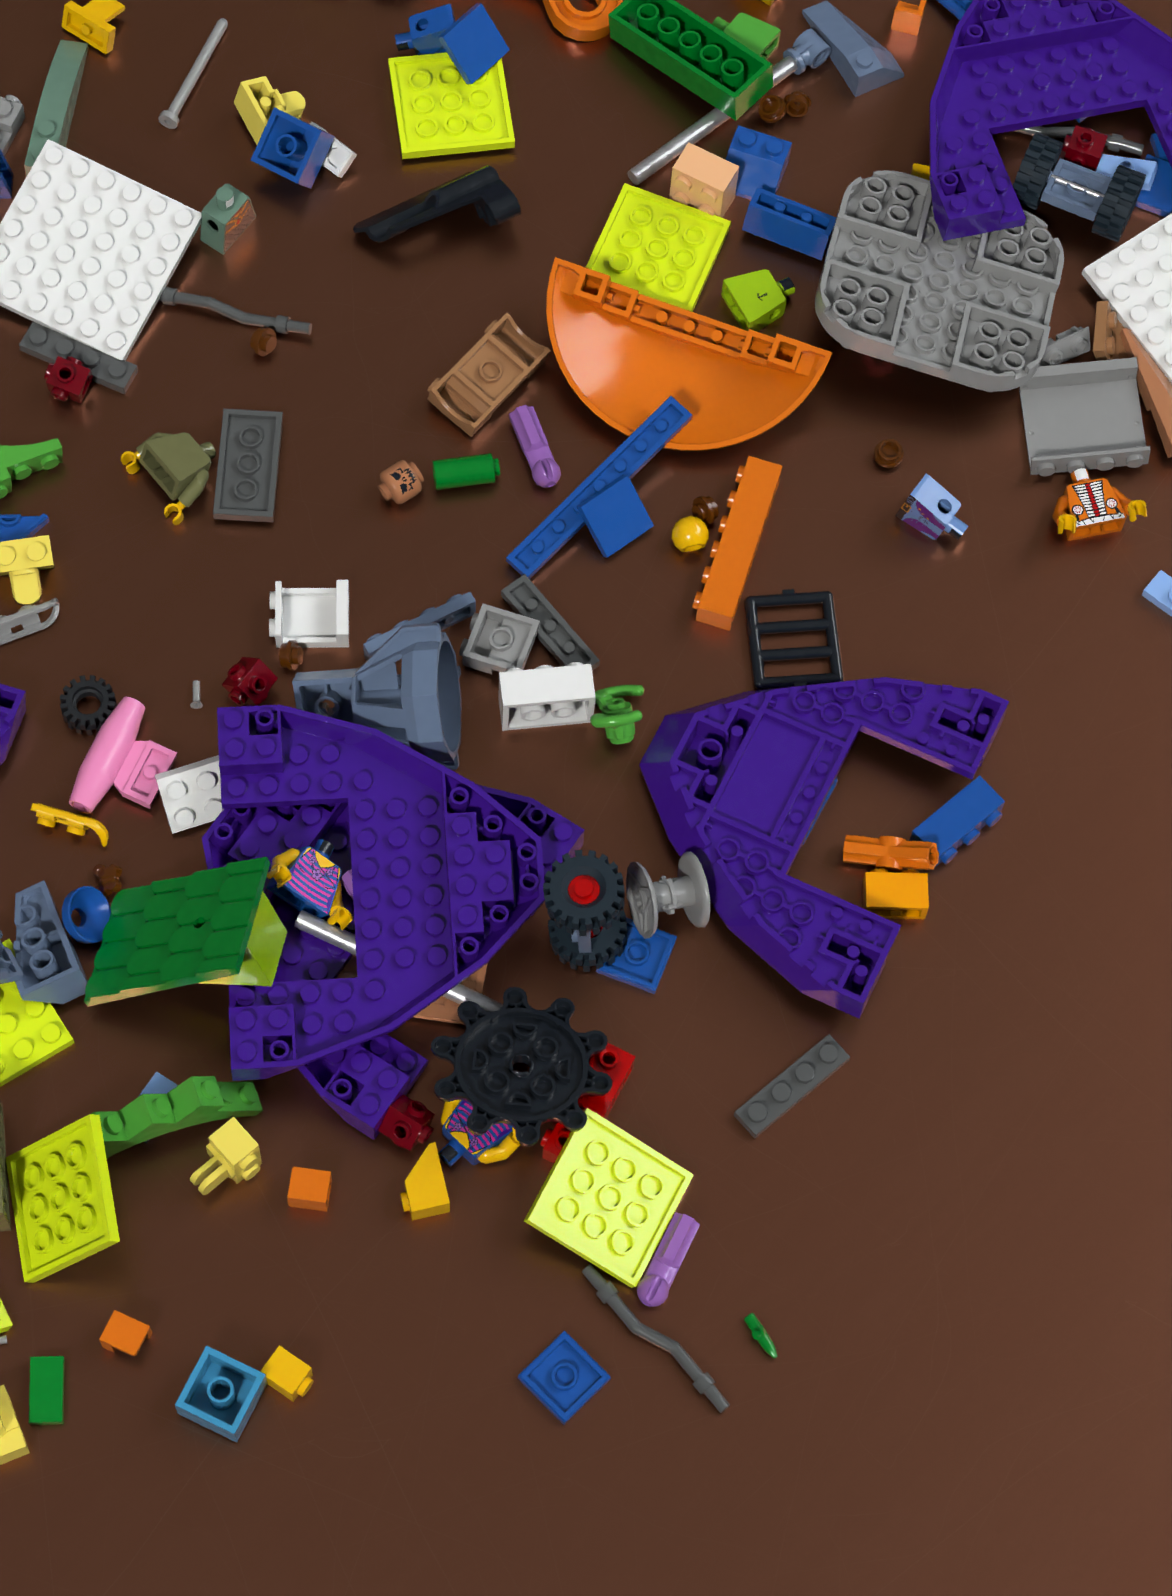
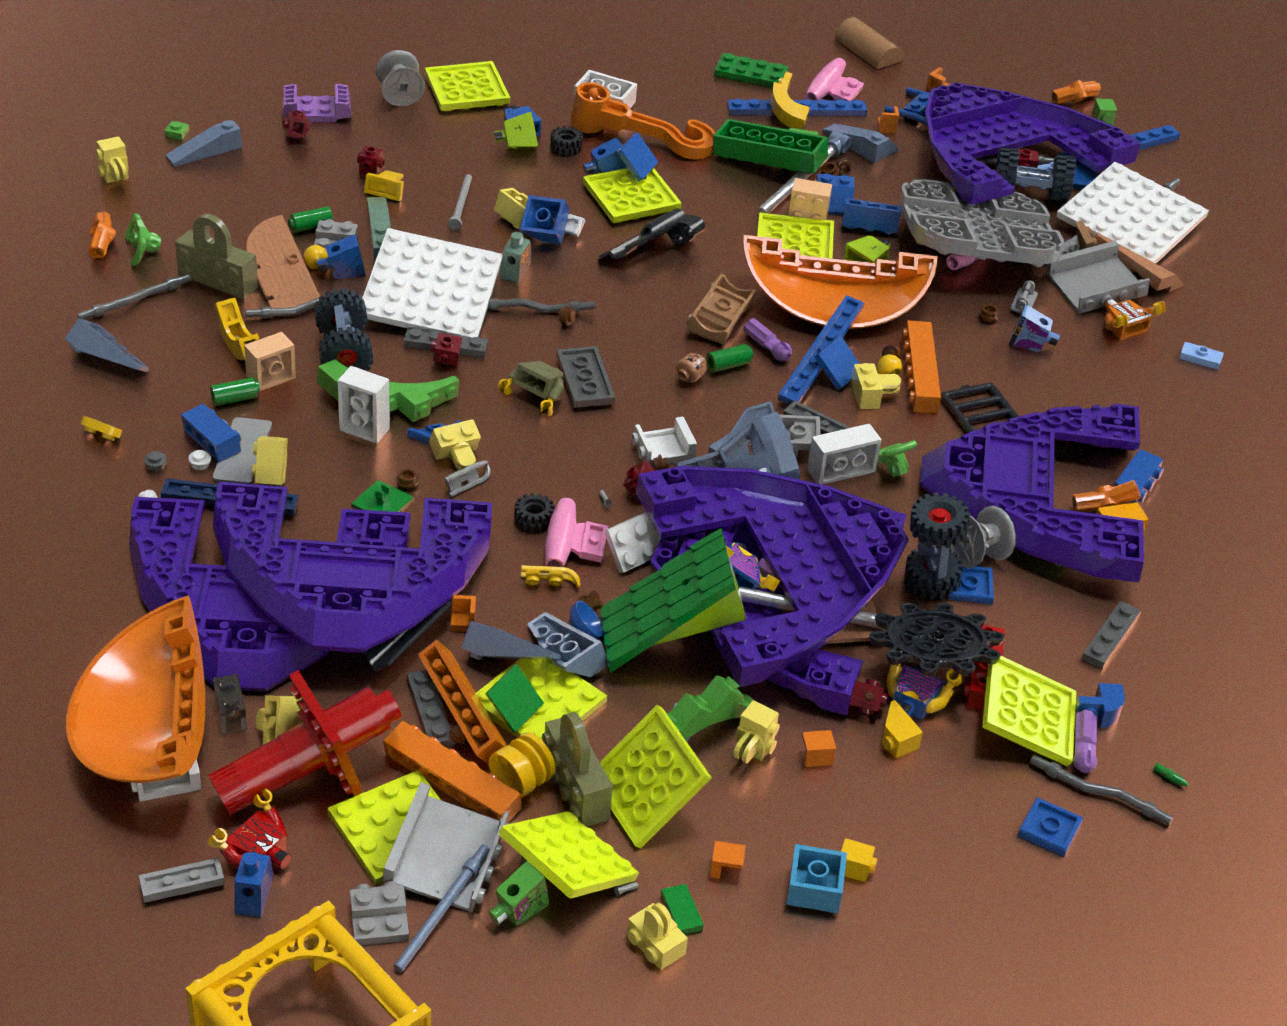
camera: 15 degrees left, 25 degrees down
none -> light yellow brick [851,363,901,409]
none -> light grey hinge [1010,280,1038,314]
none -> blue brick [1075,683,1125,727]

